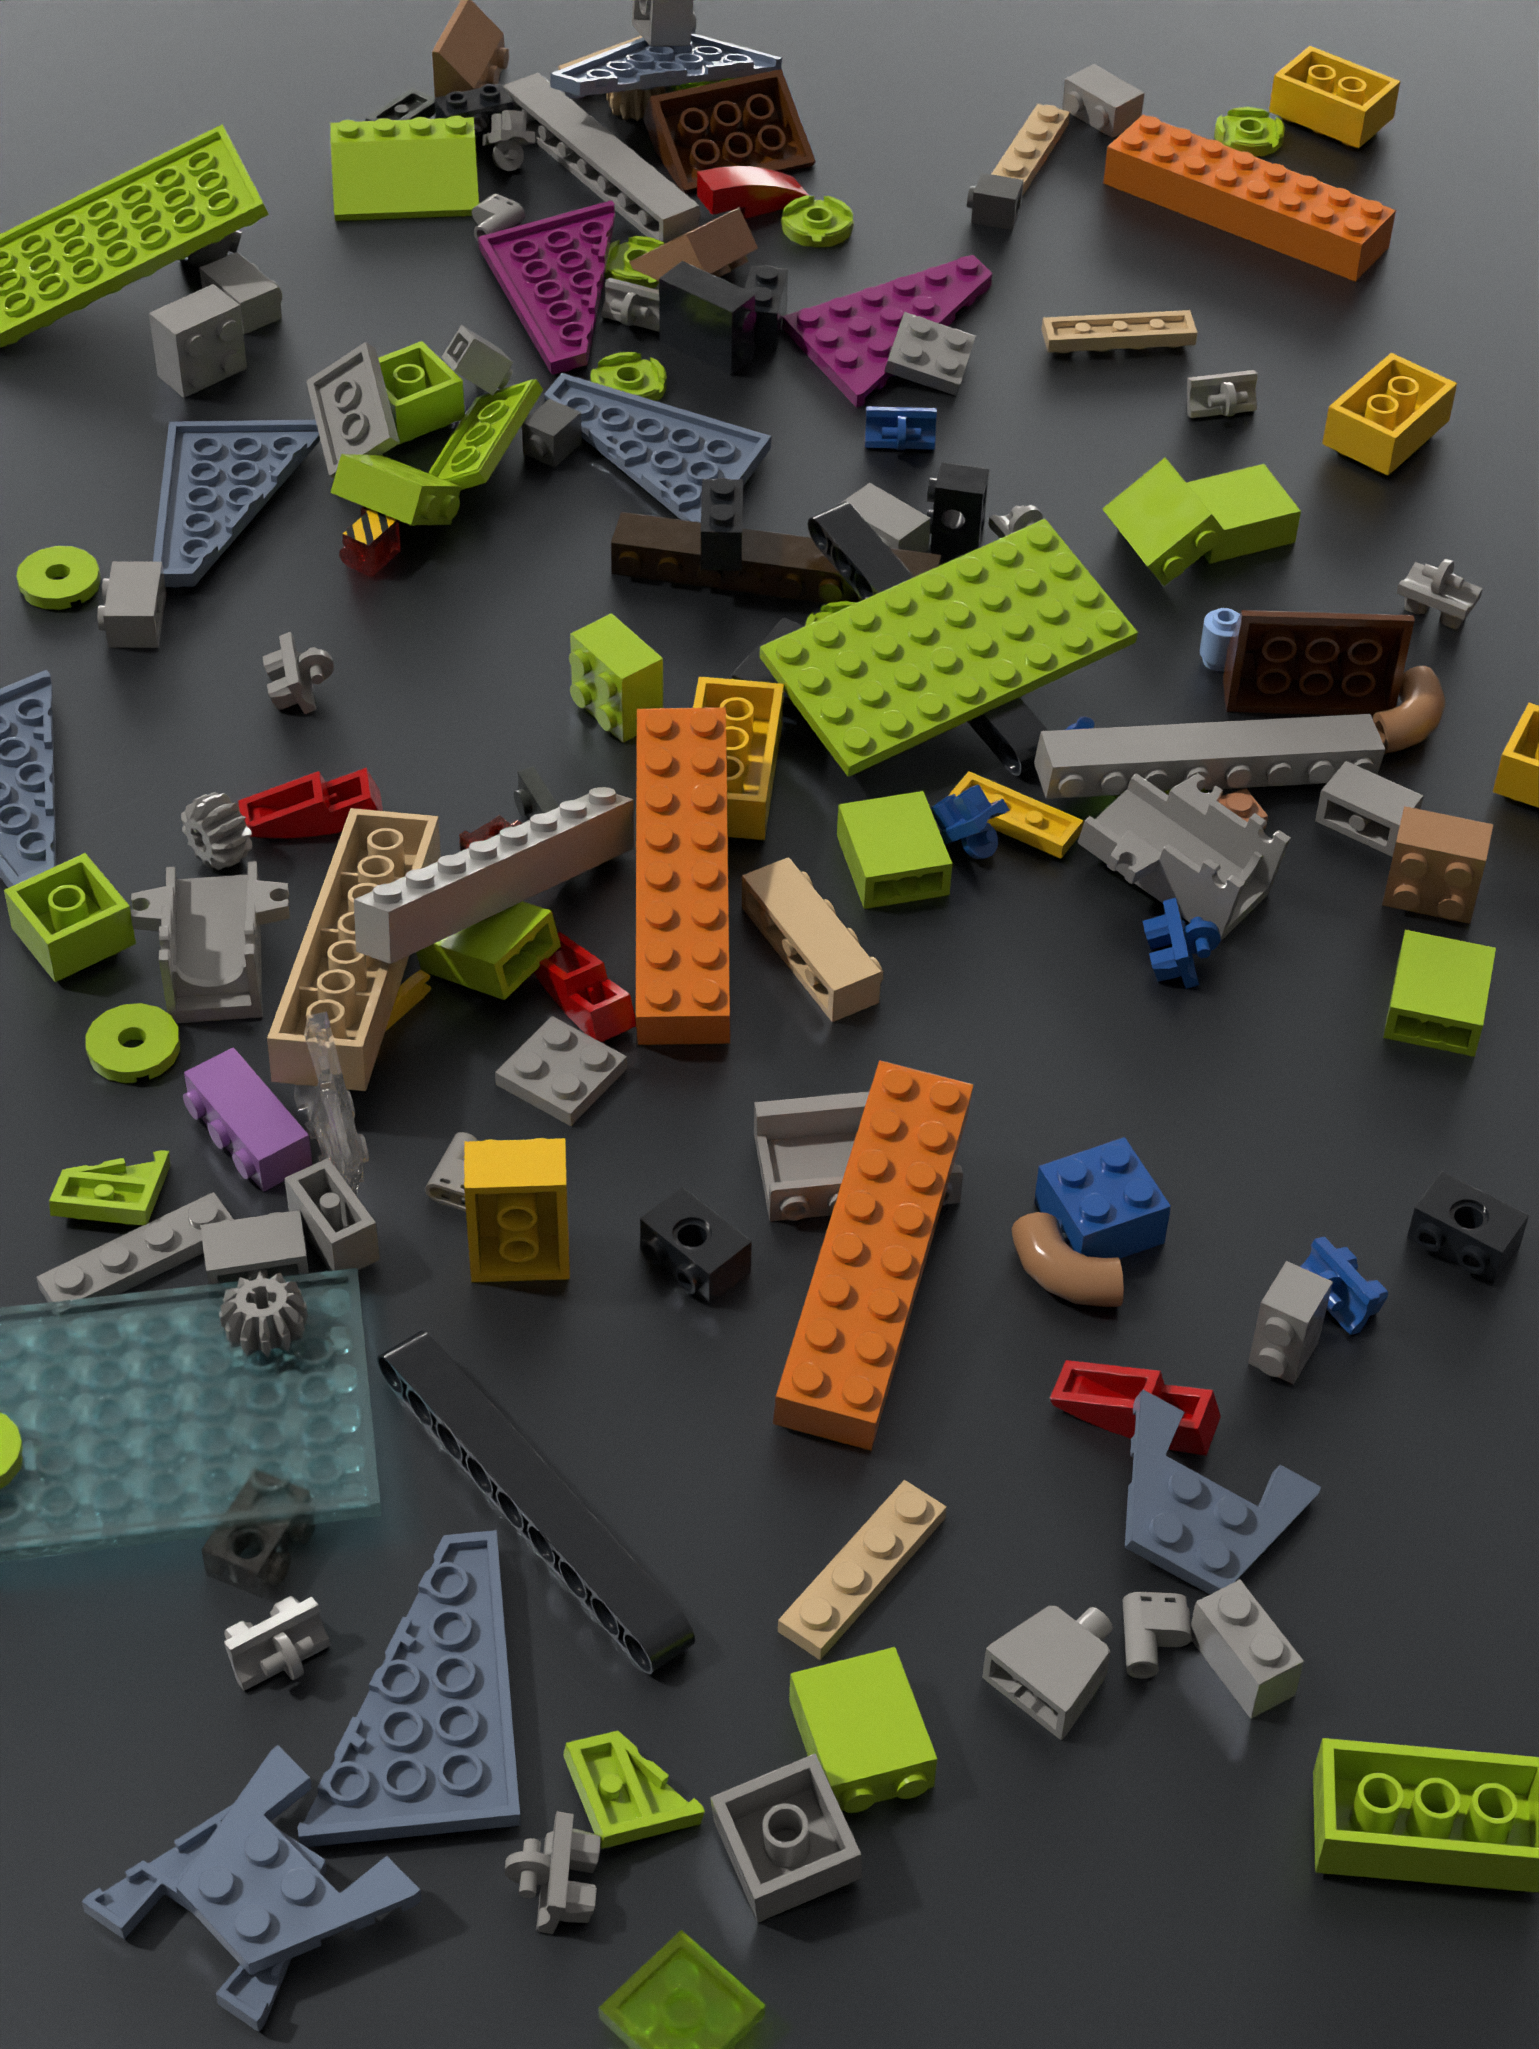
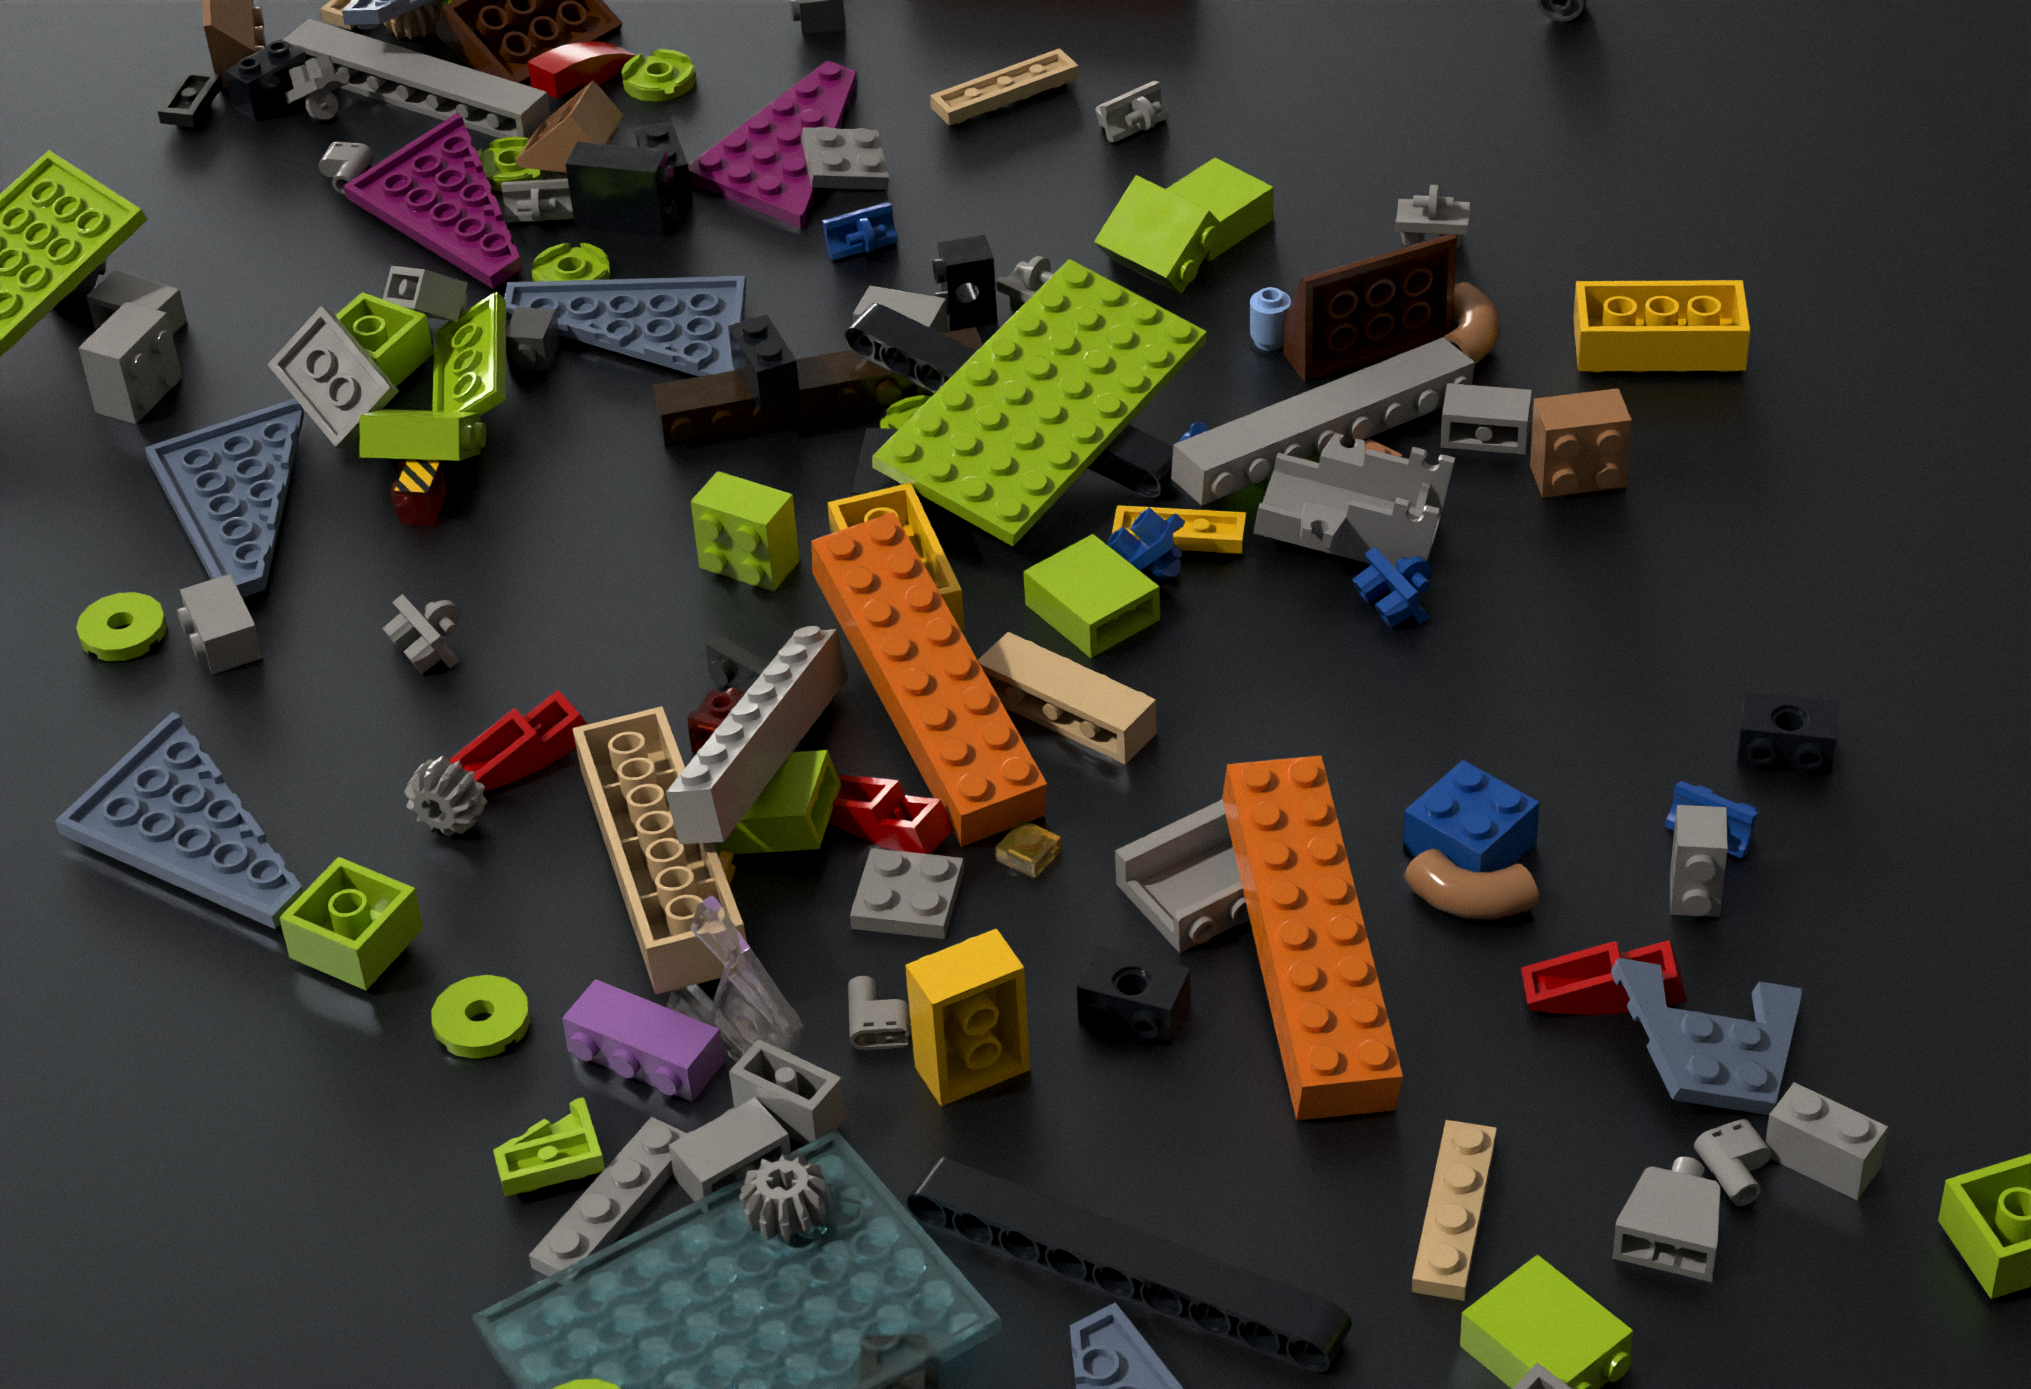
camera: 20 degrees left, 5 degrees down
light grey piece [131,861,290,1023] -> none
lime slope [330,116,479,221] -> none
yellow brick [1322,353,1457,476] -> none
lime brick [1383,930,1496,1057] -> none
none -> clear yellow plate [995,819,1062,878]

